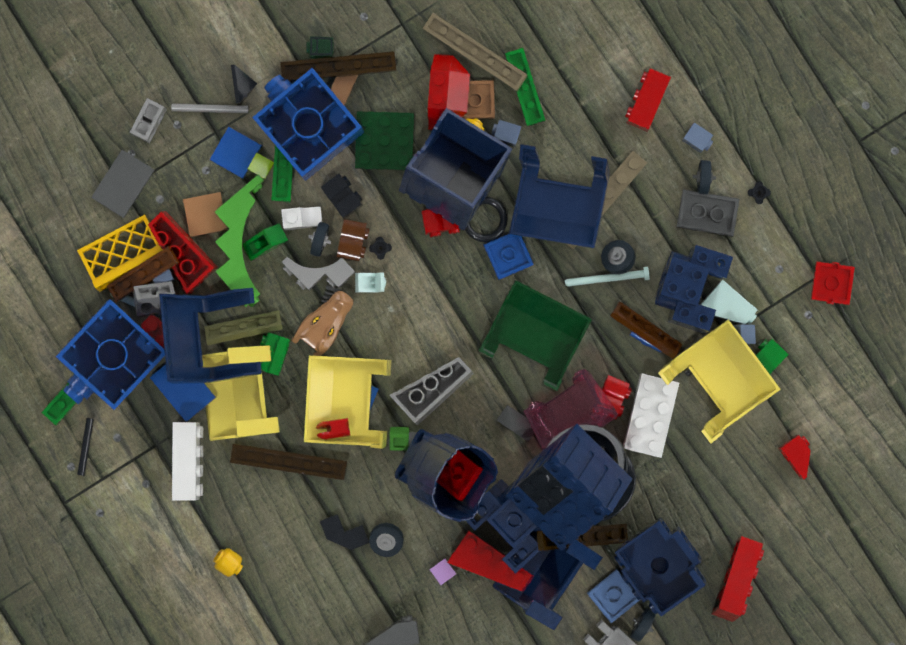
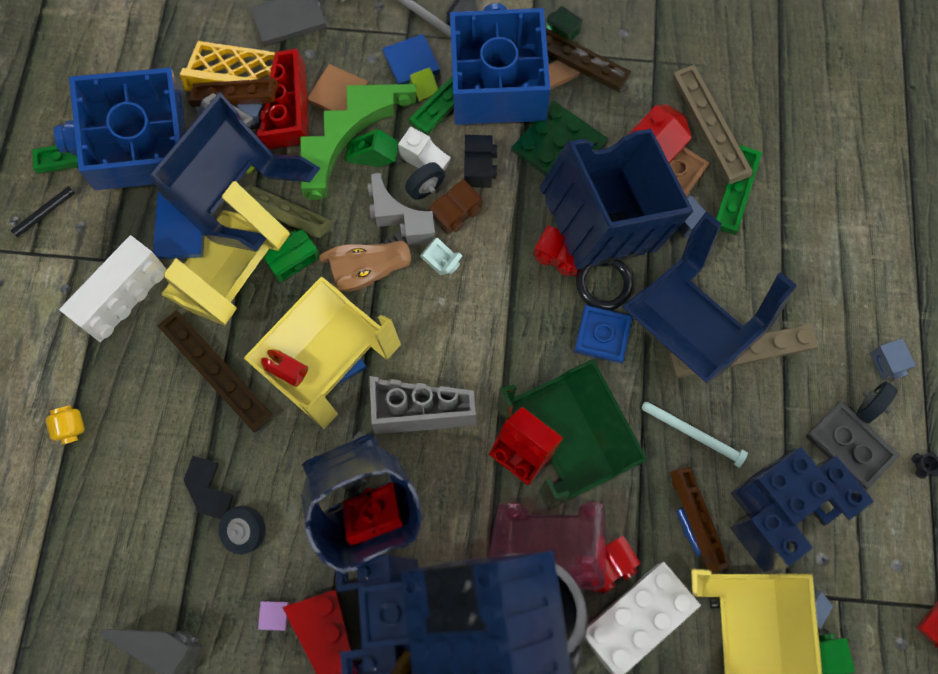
camera: 40 degrees right, 15 degrees down
black plate [369,237,392,260] -> none
bright green slope [390,427,409,451] -> none
dark grey slope [497,405,539,442] -> none
black wheel [601,240,636,275] -> none
red brick [625,68,671,132] -> none
light aqua slope [700,280,757,325] -> none
none -> red slope [488,407,563,486]

